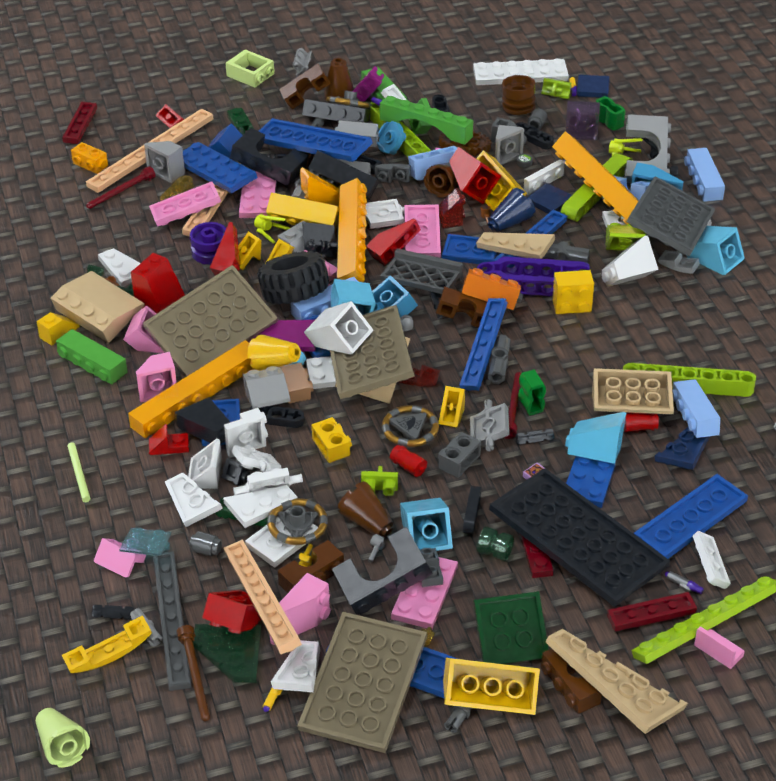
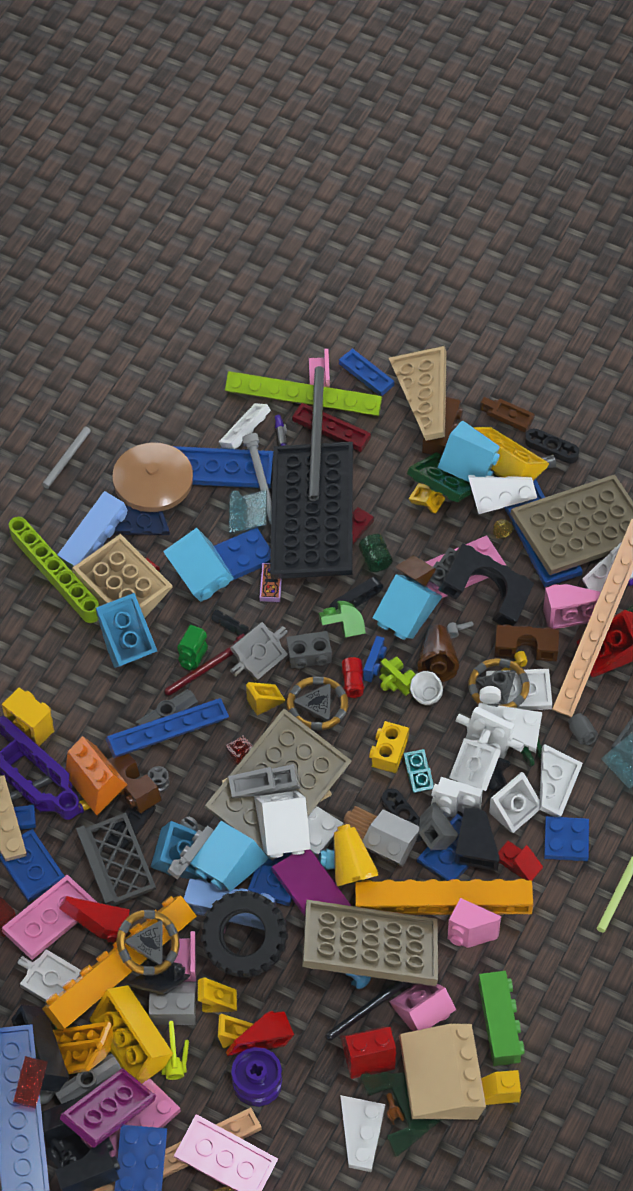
camera: 135 degrees left, 15 degrees up
none -> clear red plate [13,1056,48,1109]
none -> magenta tile [60,1068,156,1148]
none -> dark azure slope [95,593,157,668]
none -> medium nougat dish [112,443,193,512]
none -> piece [117,910,180,975]
none -> flat silver wheel [148,766,170,793]
none -> light grey hinge [167,825,213,880]
none -> light grey slope [228,764,300,798]
none -> clear light blue hinge [229,490,267,534]
none -> light grey piece [242,433,272,524]
none -> dark grey piece [309,366,324,501]
none -> bright green brick [318,601,366,637]
none -> blue plate [339,348,395,396]
none -> blue plate [363,636,387,682]
none -> reddish brown slope [395,555,436,586]
none -> teal slope [403,749,434,793]
none -> white hair [410,671,443,705]
none -> dark grey slope [419,802,459,850]
none -> medium azure slope [438,421,500,482]
none -> white wing [468,475,537,514]
none -> white tile [479,686,501,704]
none -> reddish brown hinge [480,397,535,433]
none -> black beam [525,428,579,464]
none -> blue plate [544,816,589,861]

